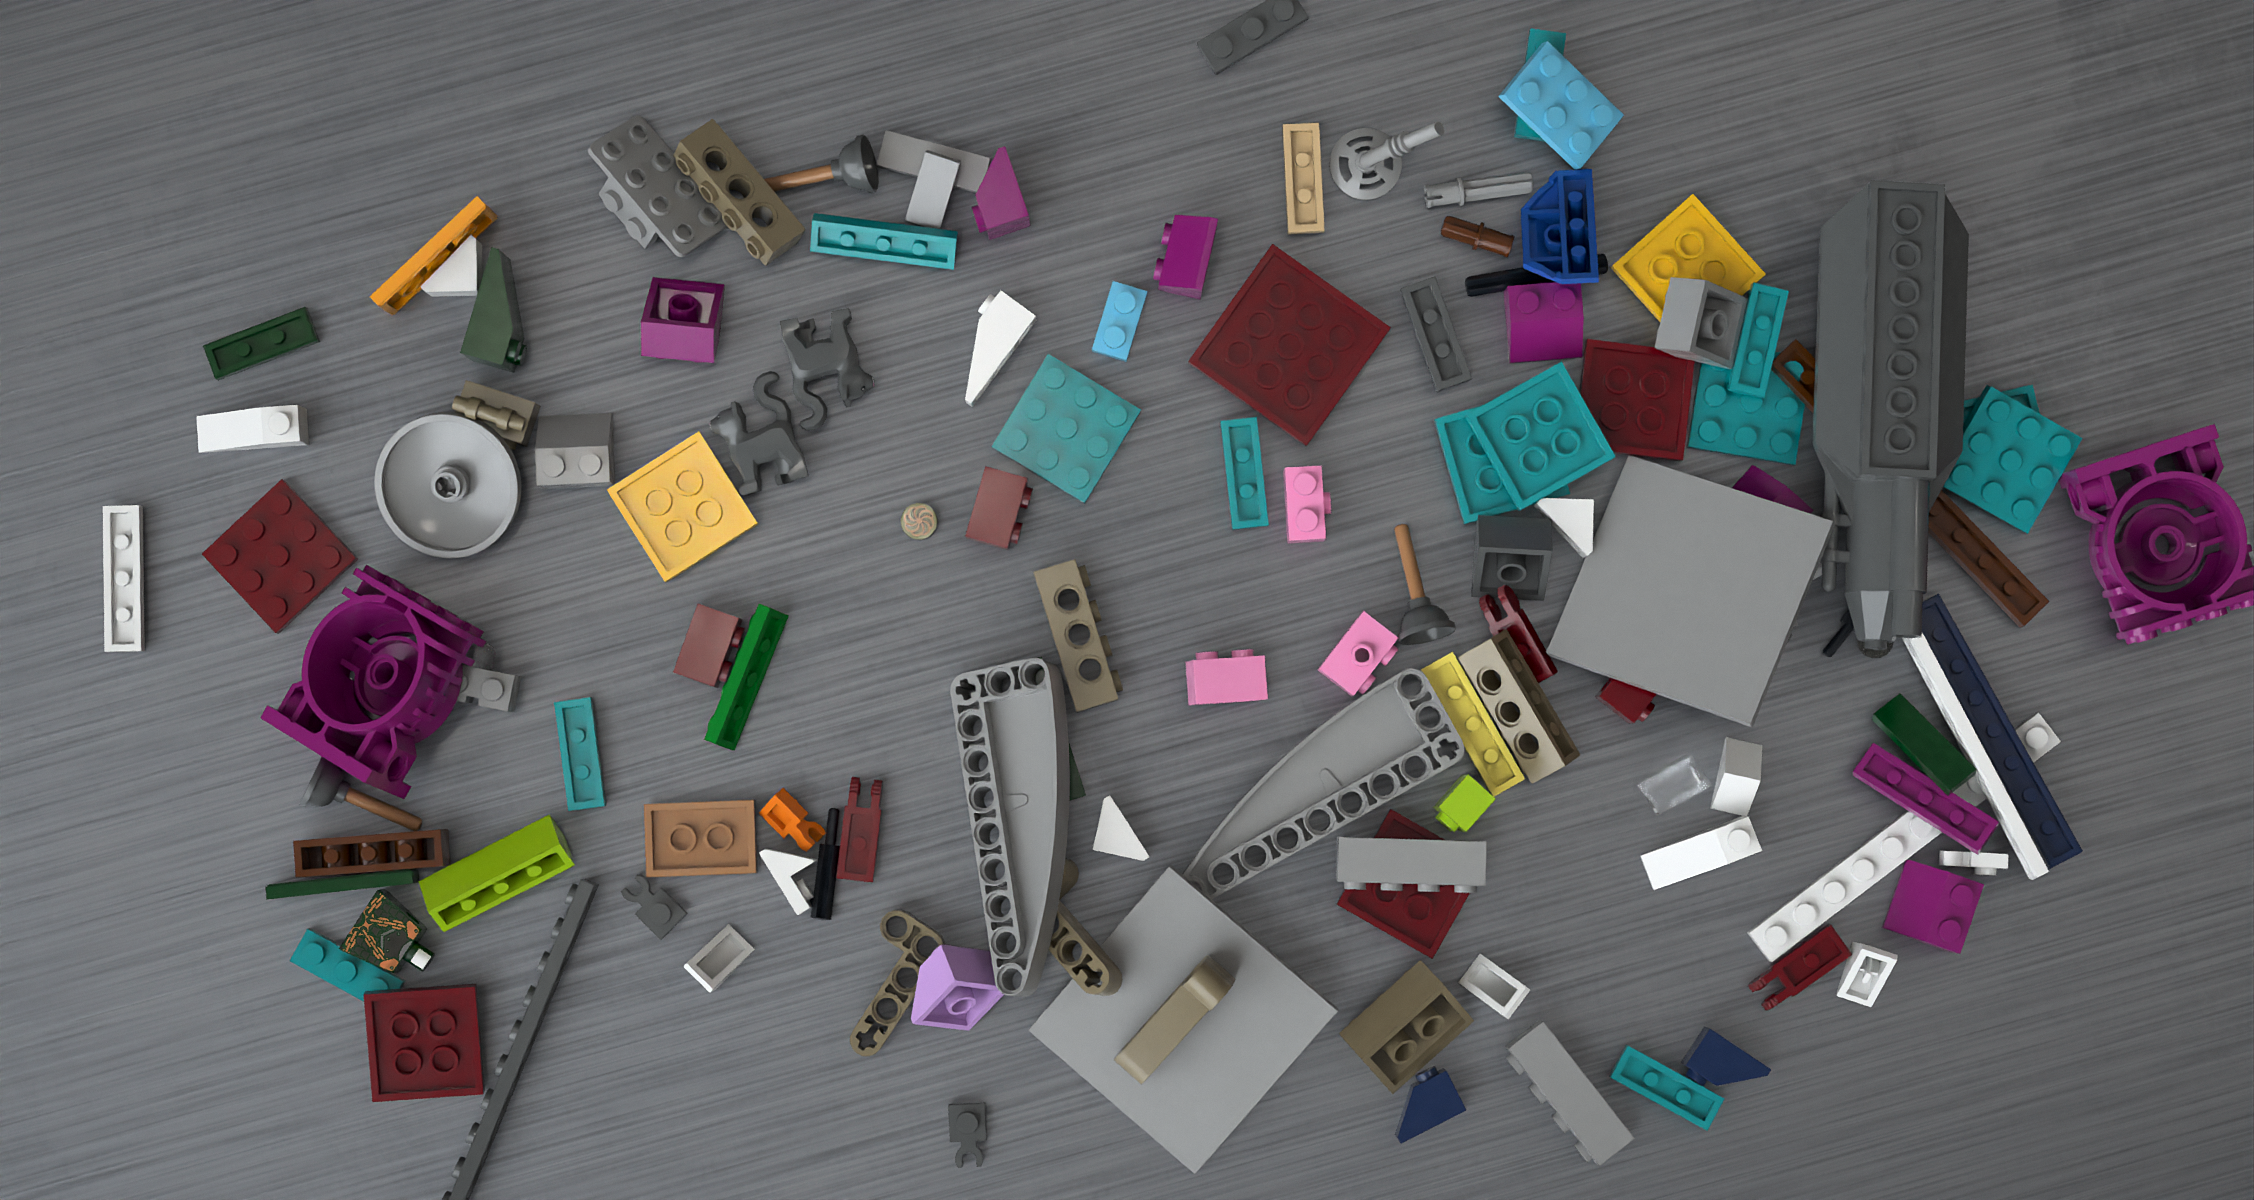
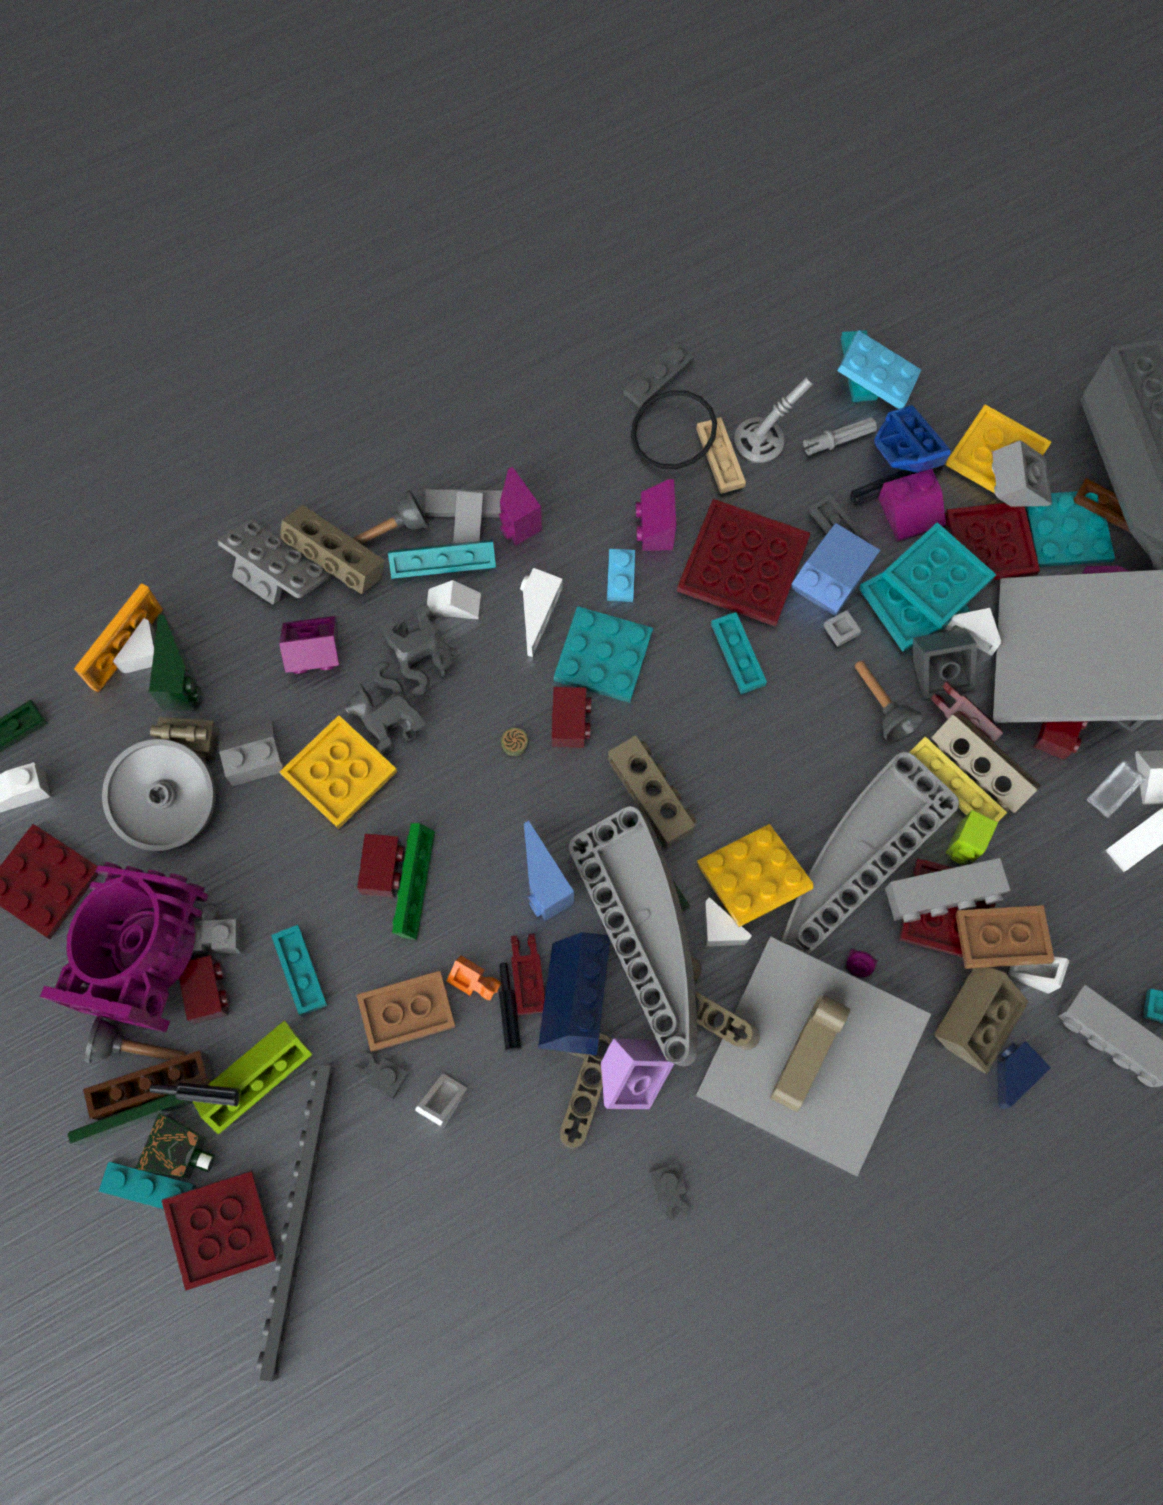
camera: 15 degrees left, 15 degrees down
white slope [759,849,818,915] -> none
bright pink brick [1185,649,1268,705] -> none
bright pink brick [1283,465,1331,543] -> none
bright pink brick [1318,611,1398,697] -> none
reddish brown axle [1441,216,1515,258] -> none
teal plate [1727,282,1789,398] -> none
none -> black axle [149,1082,241,1107]
none -> dark red brick [179,955,230,1024]
none -> white slope [427,580,481,619]
none -> medium blue slope [524,821,574,922]
none -> dark blue slope [538,932,610,1055]
none -> black piece [631,390,717,469]
none -> yellow plate [697,824,813,927]
none -> medium blue slope [792,523,880,616]
none -> light grey plate [823,610,861,647]
none -> magenta plate [846,948,878,978]
none -> medium nougat plate [956,905,1055,969]

